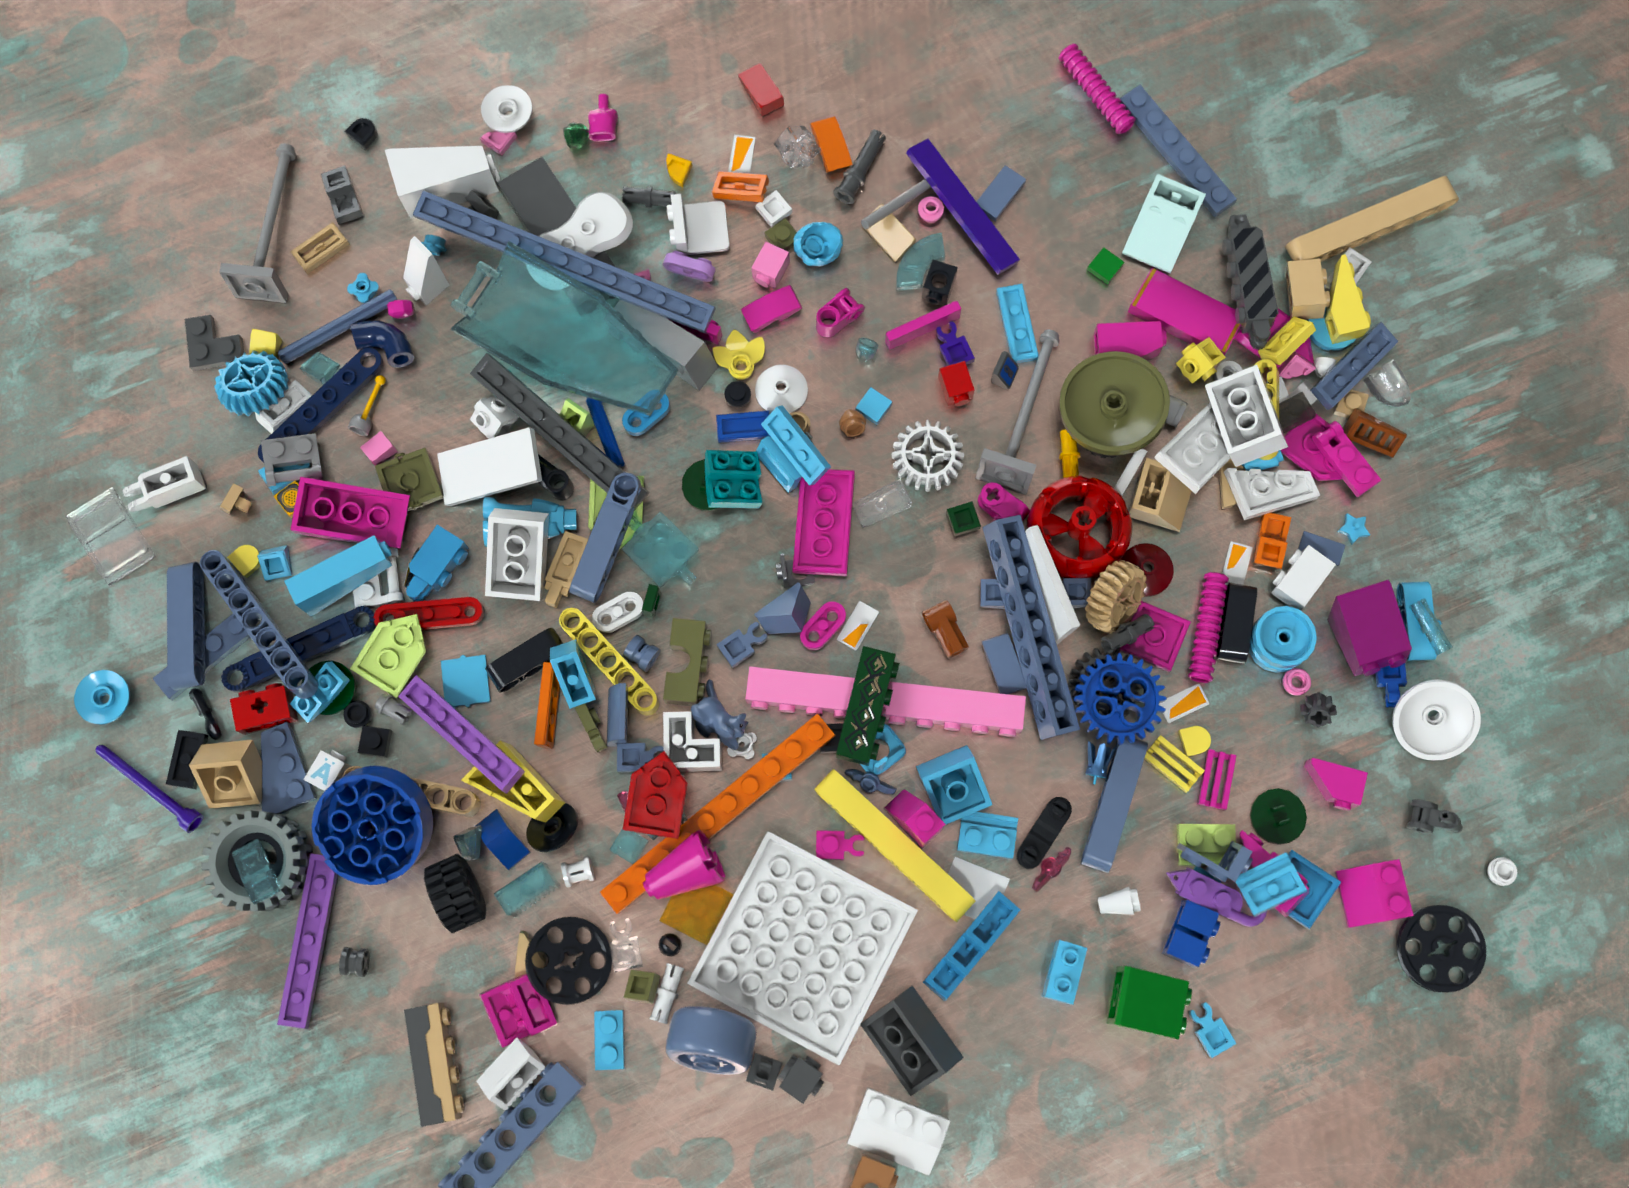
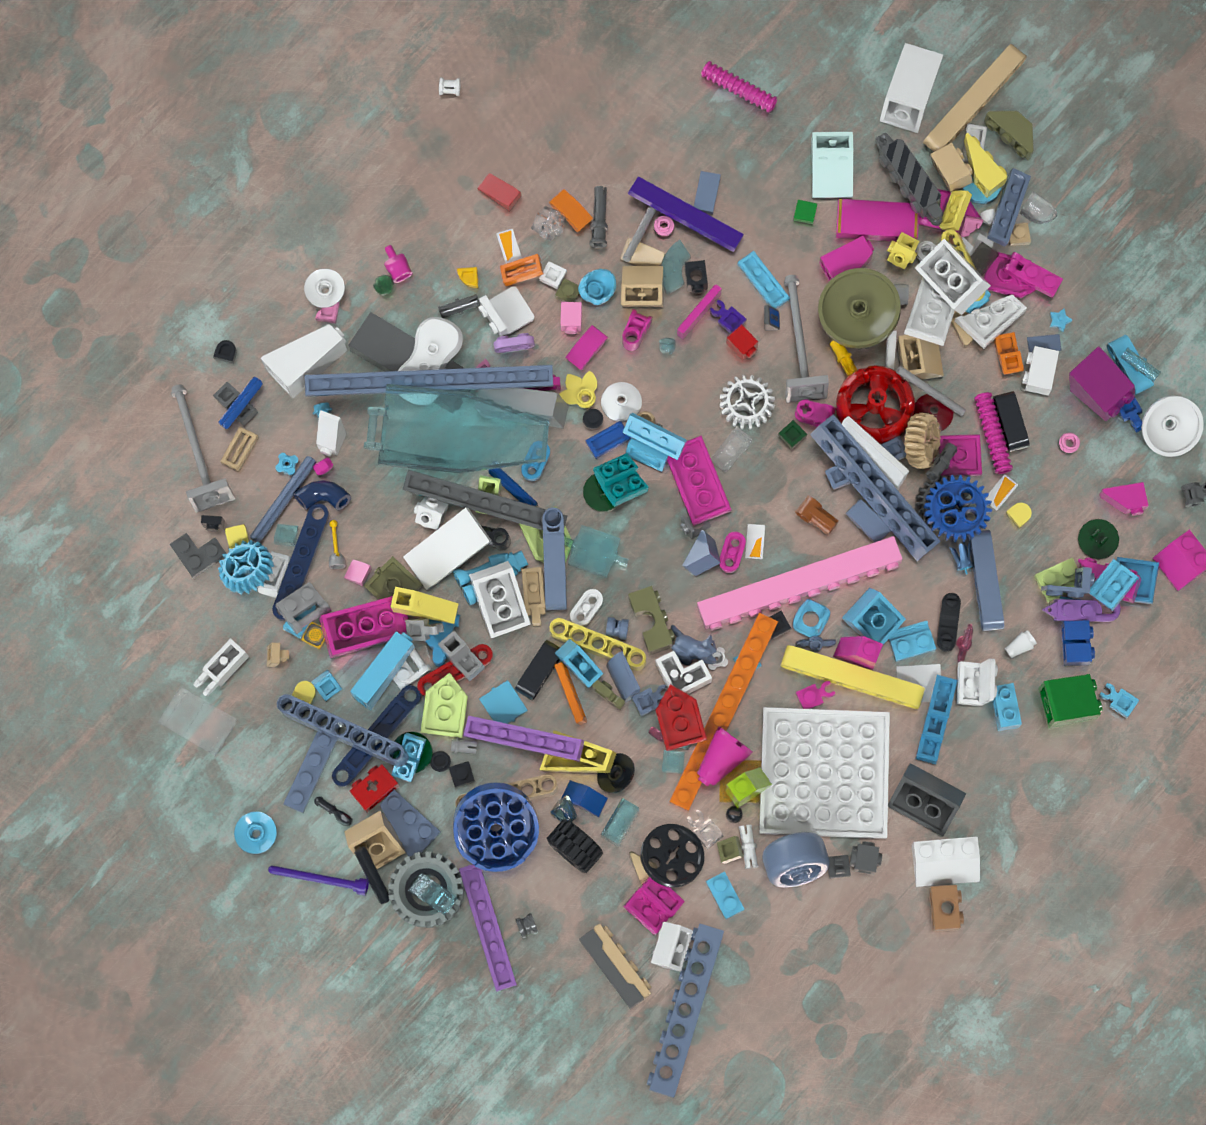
camera: 25 degrees left, 0 degrees up
black plate [166,730,209,790] -> none
sand blue beam [167,562,205,691] -> none
white brick [303,750,352,791] -> none
dark grey tile [465,191,500,219] -> none
white bush [561,856,595,888] -> none
dark green tile [642,584,662,618] -> none
sand blue plate [716,622,768,668] -> none
dark green brick [836,646,900,766] -> none
medium nougat plate [839,409,866,437] -> none
medium azure tile [855,387,892,425] -> none
sand blue plate [1120,85,1237,217] -> none
light yellow tile [1144,735,1205,793] -> none
dark pink tile [1197,749,1237,811] -> none
white sticker [1222,541,1253,585] -> none
medium azure wheel [1249,606,1317,673] -> none
dark grey gear [1300,692,1337,728] -> none
dark orange slope [1343,408,1407,458] -> none
none -> black plate [201,515,225,532]
none -> blue axle [218,377,263,429]
none -> black axle [354,846,389,904]
none -> light yellow slope [391,587,459,624]
none -> light grey plate [405,618,444,641]
none -> light grey brick [438,631,485,681]
none -> tan slope [621,266,663,307]
none -> lime slope [725,767,772,809]
none -> white slope [880,43,943,133]
none -> light grey bar [896,366,966,416]
none -> white bracket [956,658,998,706]
none -> olive slope [984,111,1034,161]

